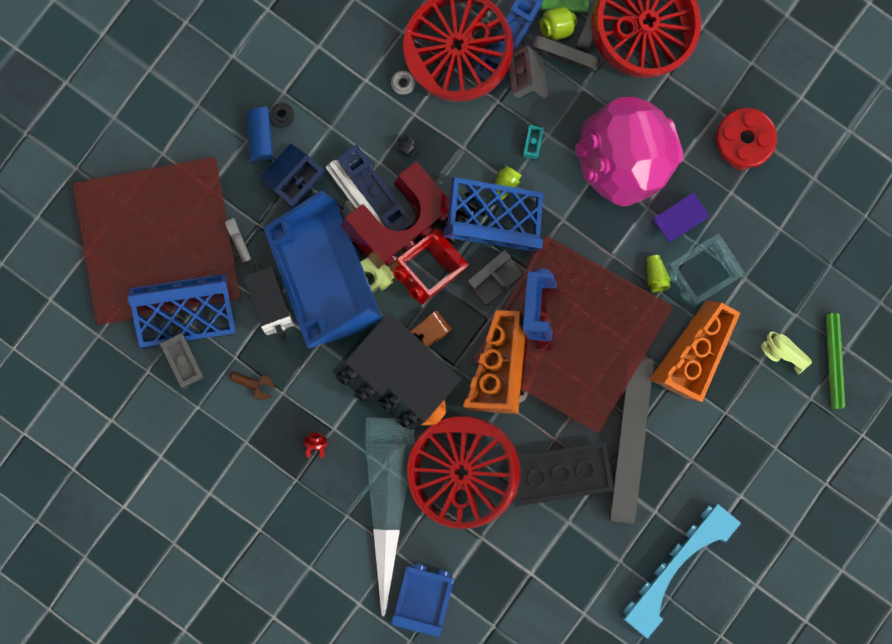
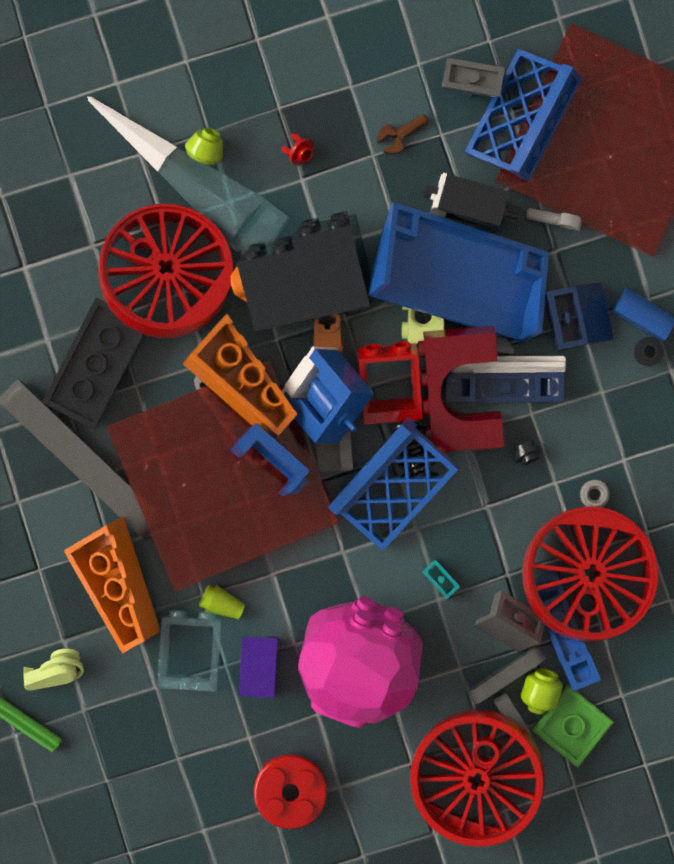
camera: 130 degrees right, 5 degrees up
blue panel [391,563,454,637] -> none
lime cone [489,165,522,201] -> none
none -> lime cone [185,128,223,165]
none -> blue piece [282,346,374,444]

